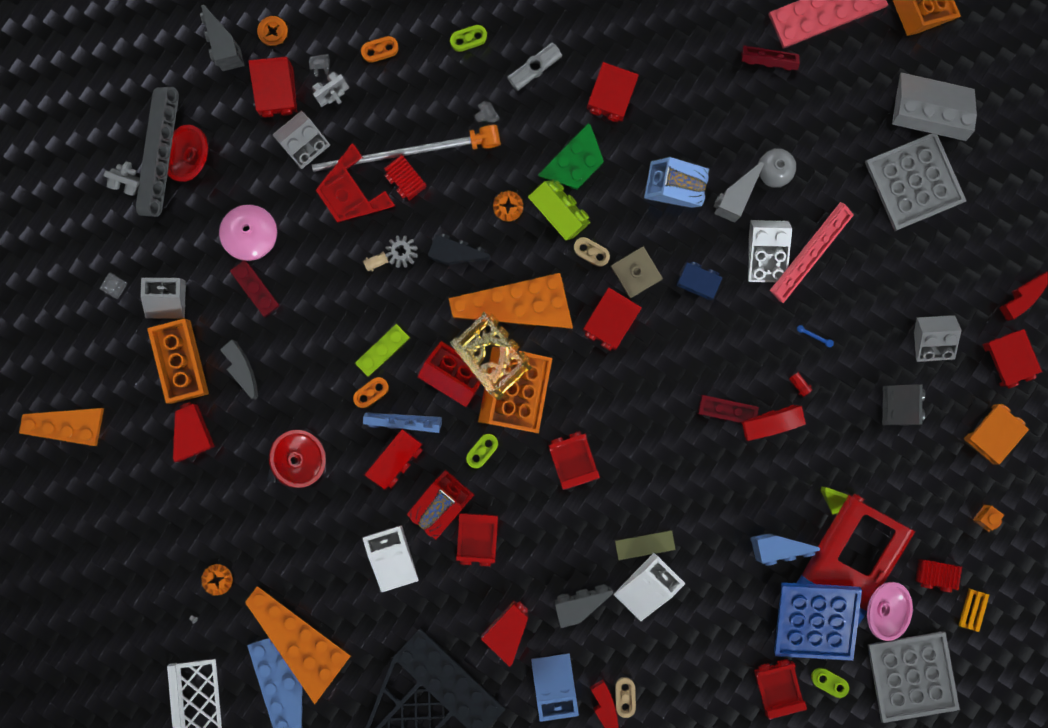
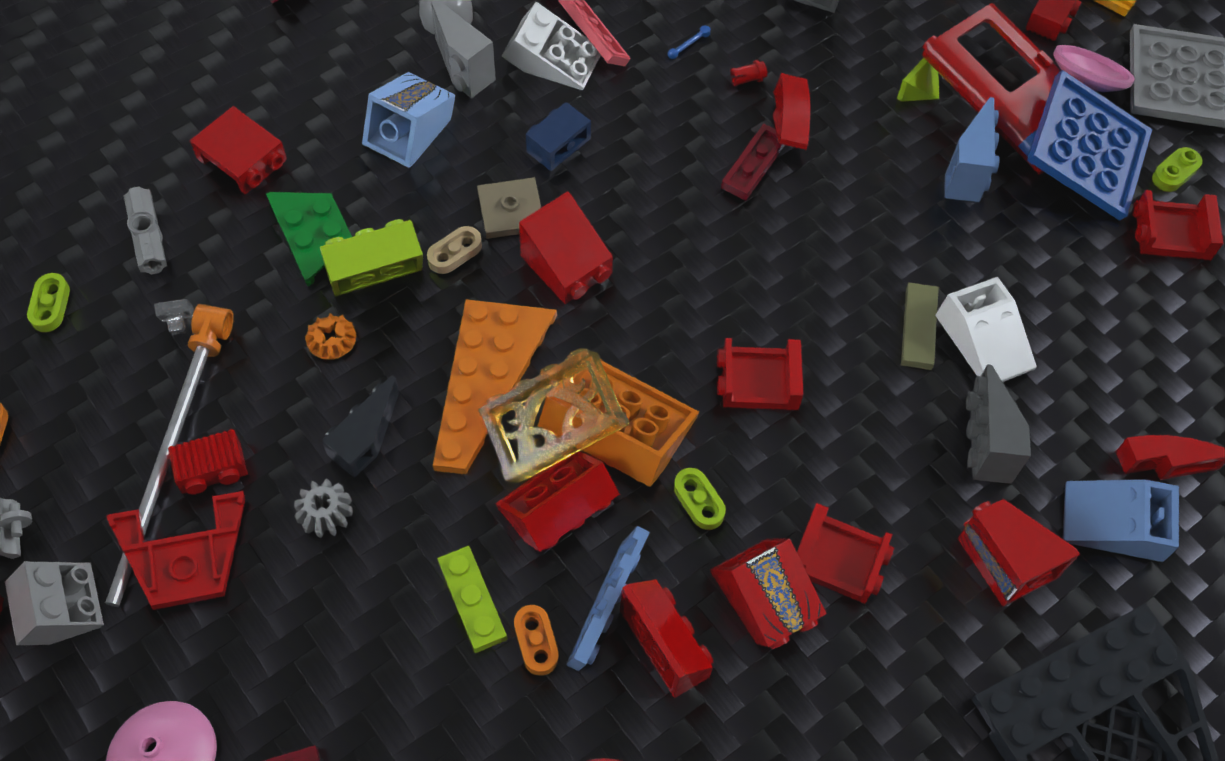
camera: 70 degrees left, 25 degrees down
tan pin [363,251,389,271] -> none
white slope [363,525,419,592] -> none
tan plate [615,677,636,718] -> none

